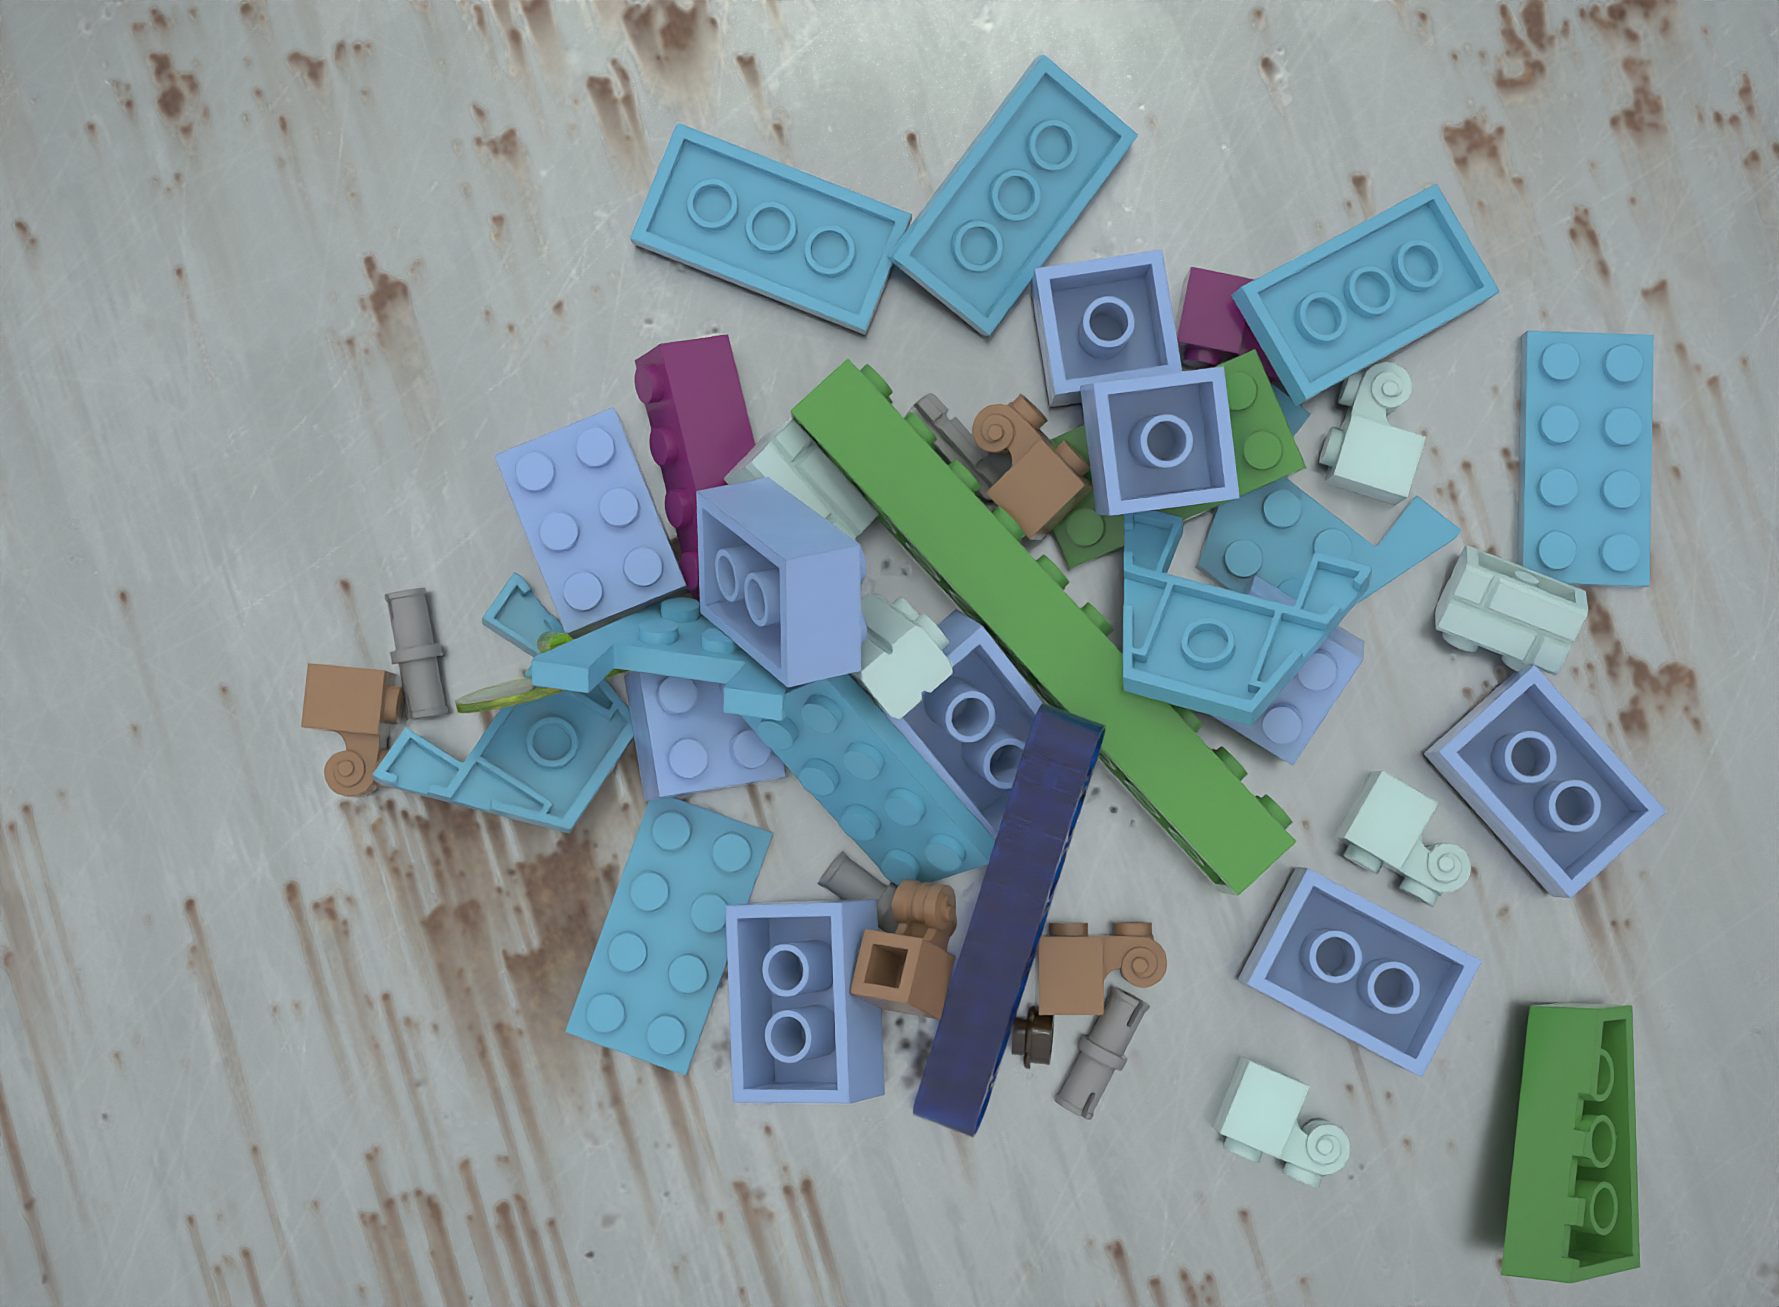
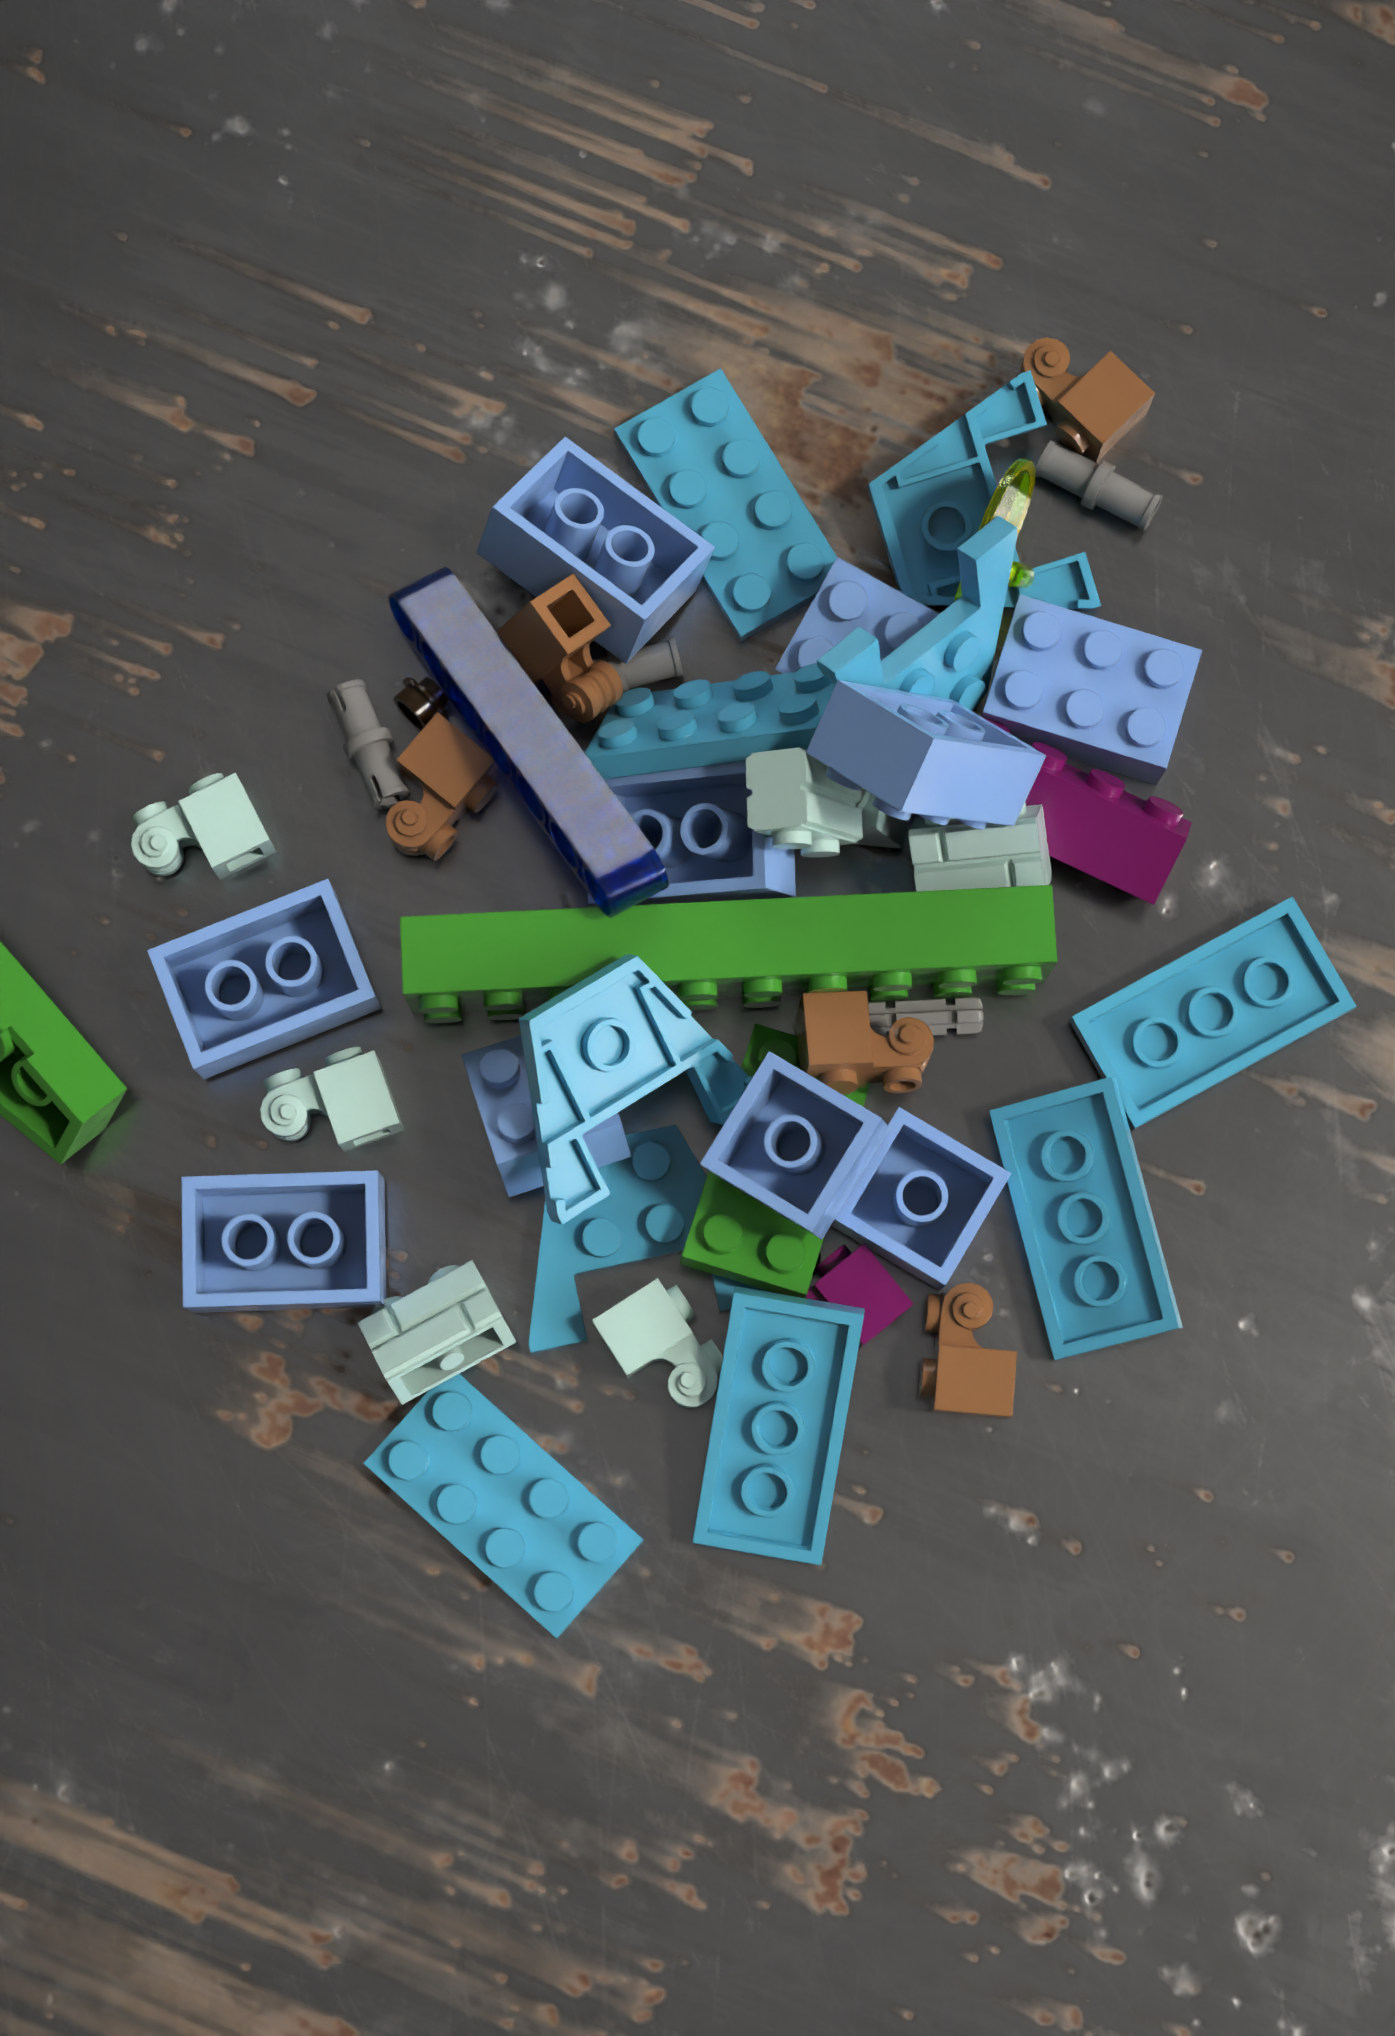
camera: 130 degrees right, 5 degrees down
none -> medium nougat brick [919,1282,1017,1419]

